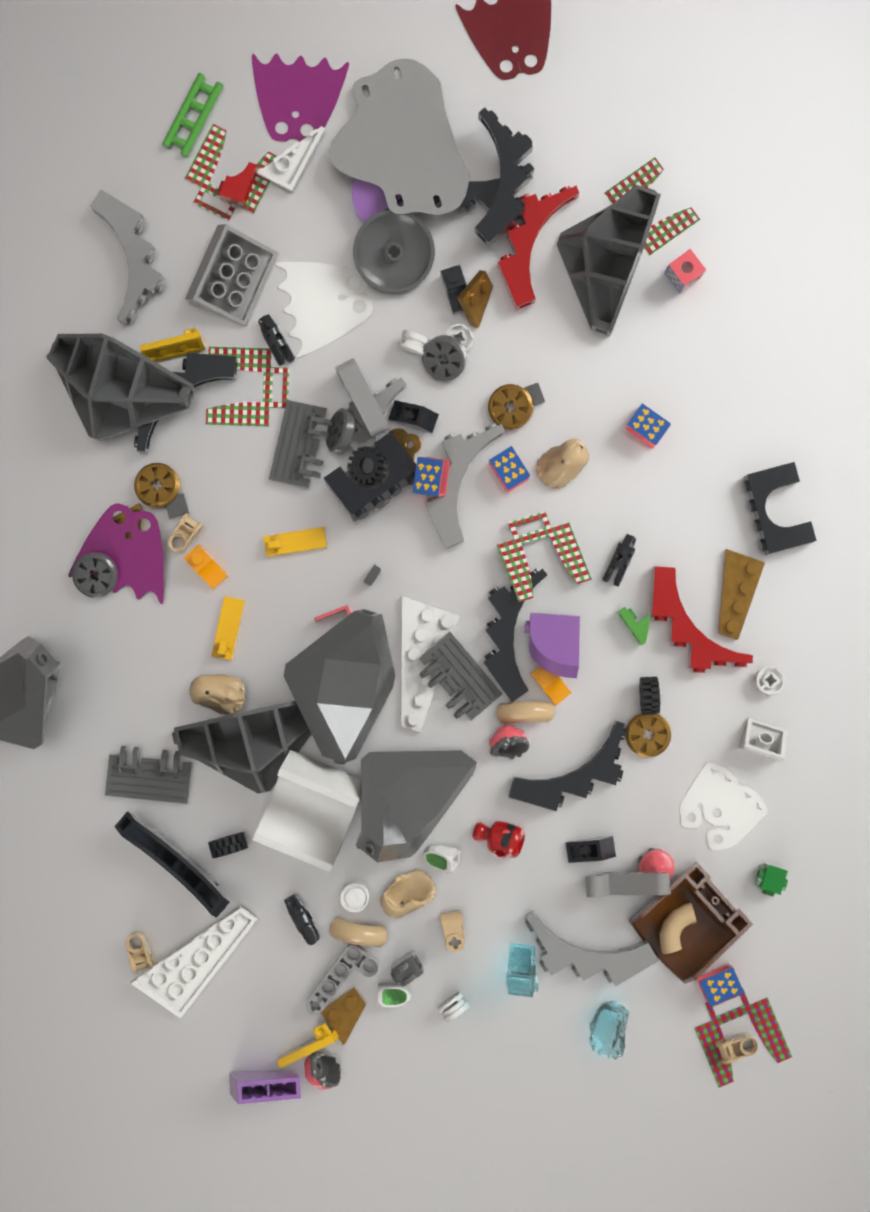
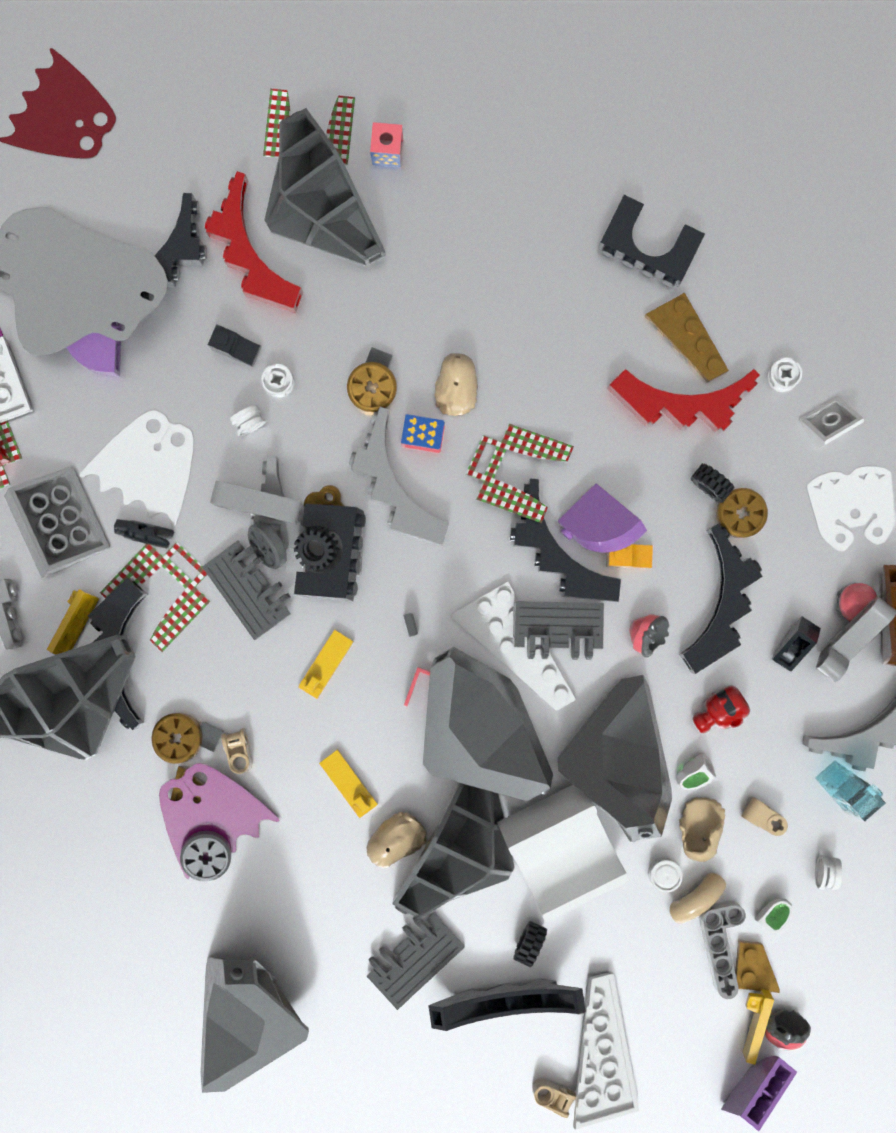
camera: 45 degrees left, 0 degrees up
light orange arch [184,544,228,590] -> none
black hinge [284,893,320,945] -> none
dark grey dish [353,210,435,293] -> none
black arch [388,400,439,433] -> none
dark grey hinge [390,950,424,987] -> none
blue piece [412,457,450,497] -> none
dark grey wheel [422,335,467,381] -> none
pearl gold wing [457,270,493,328] -> none
black arch [475,107,533,247] -> none
tan cylinder [496,701,555,724] -> none
black hinge [602,534,637,587] -> none
bright green slope [617,607,651,645] -> none
blue piece [624,403,671,448] -> none

